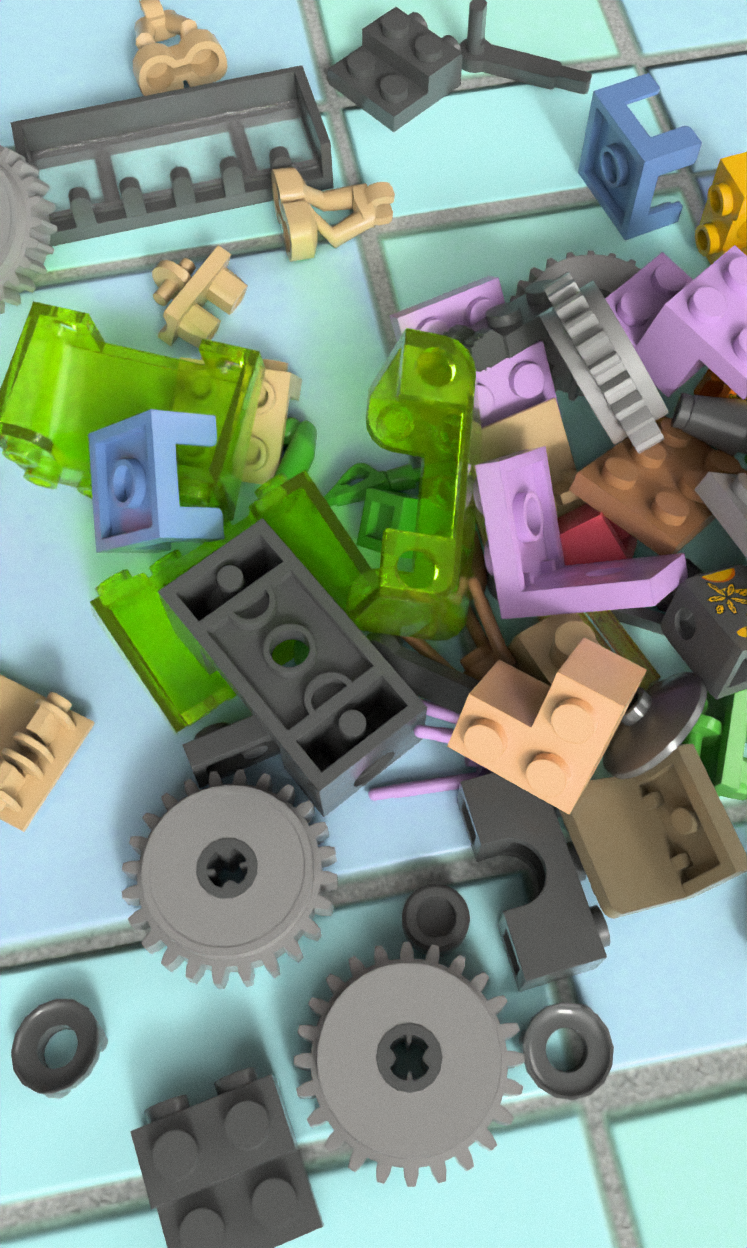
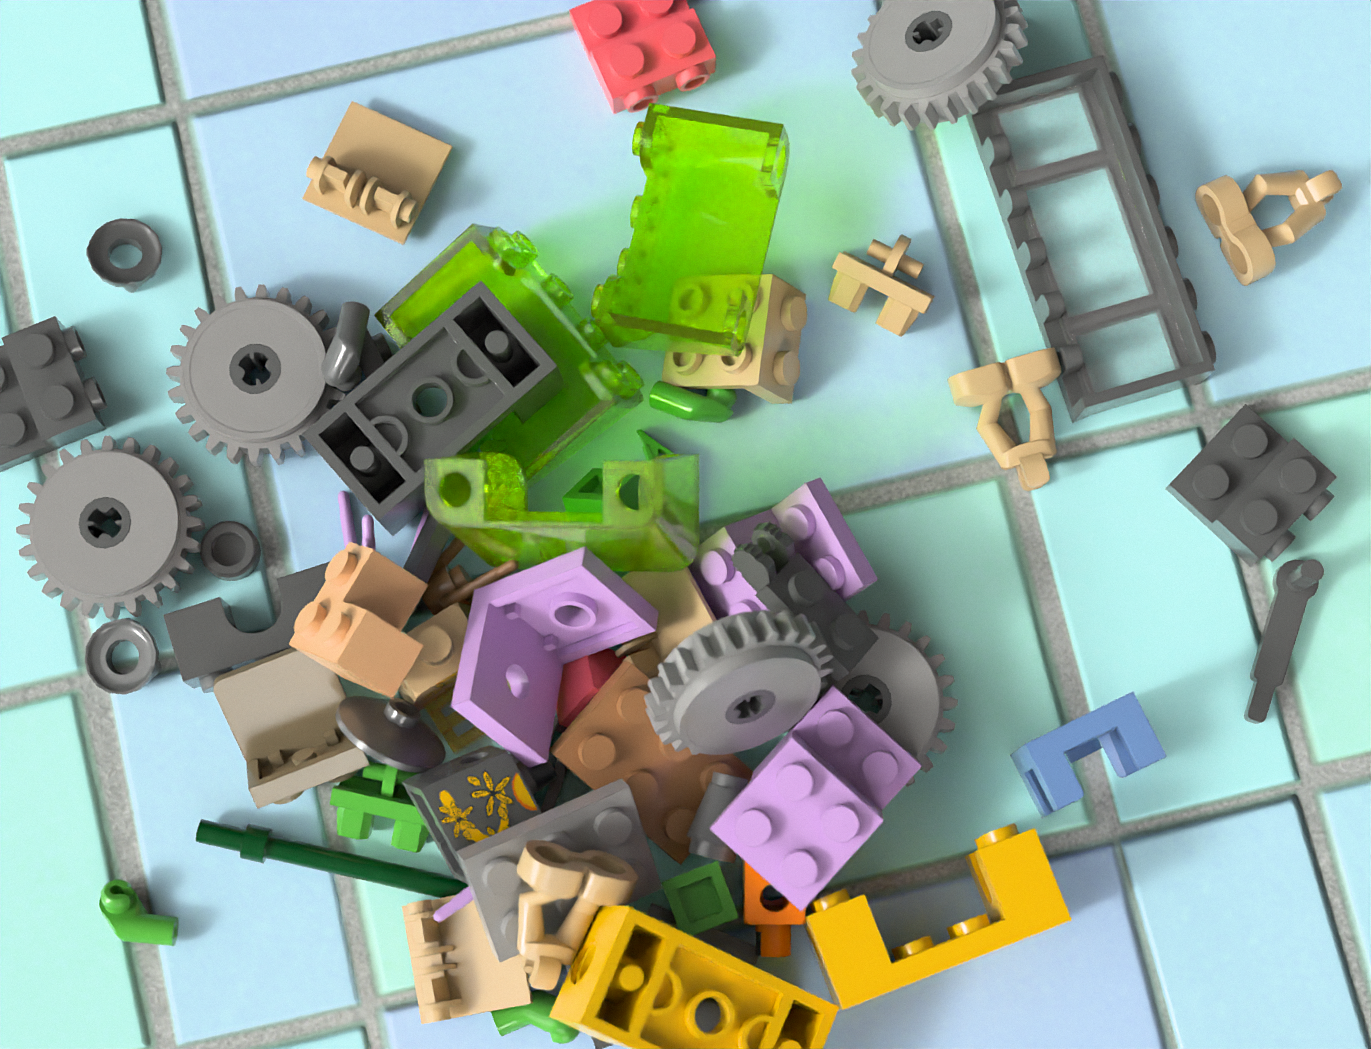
camera: 85 degrees right, 15 degrees up
medium blue panel [88,409,224,553] -> none
none -> dark grey arm [321,301,370,391]

